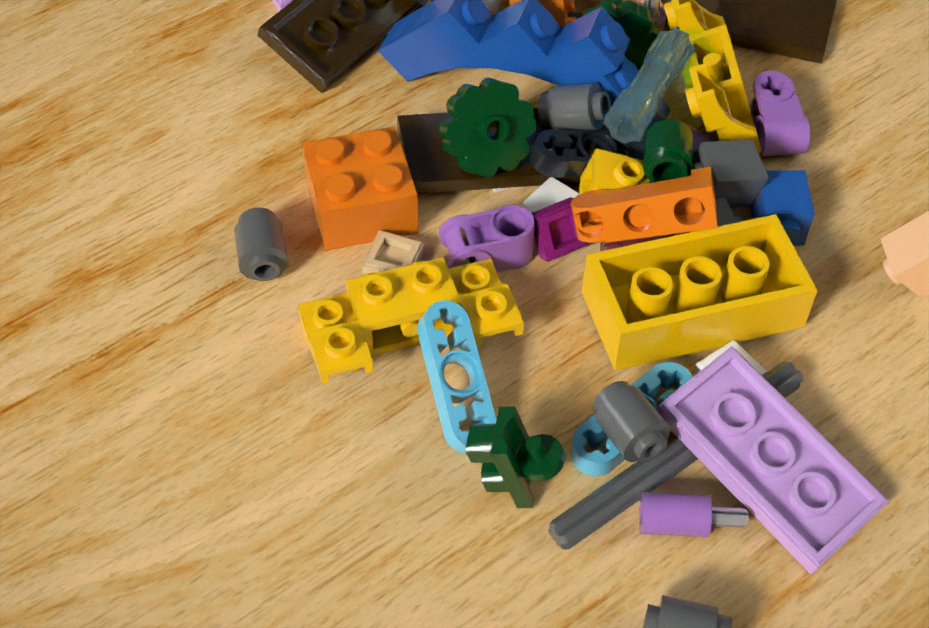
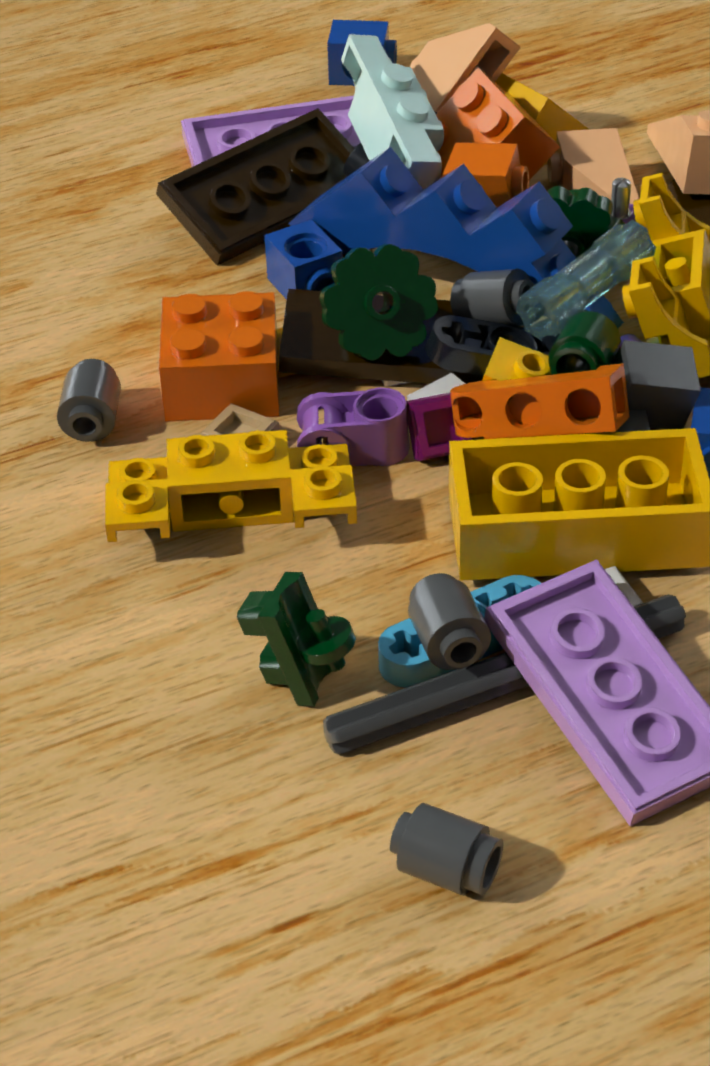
camera: 15 degrees right, 10 degrees down
medium azure beam [417,300,496,454] -> none
medium lavender piece [639,492,749,537] -> none
none -> blue brick [264,219,343,300]

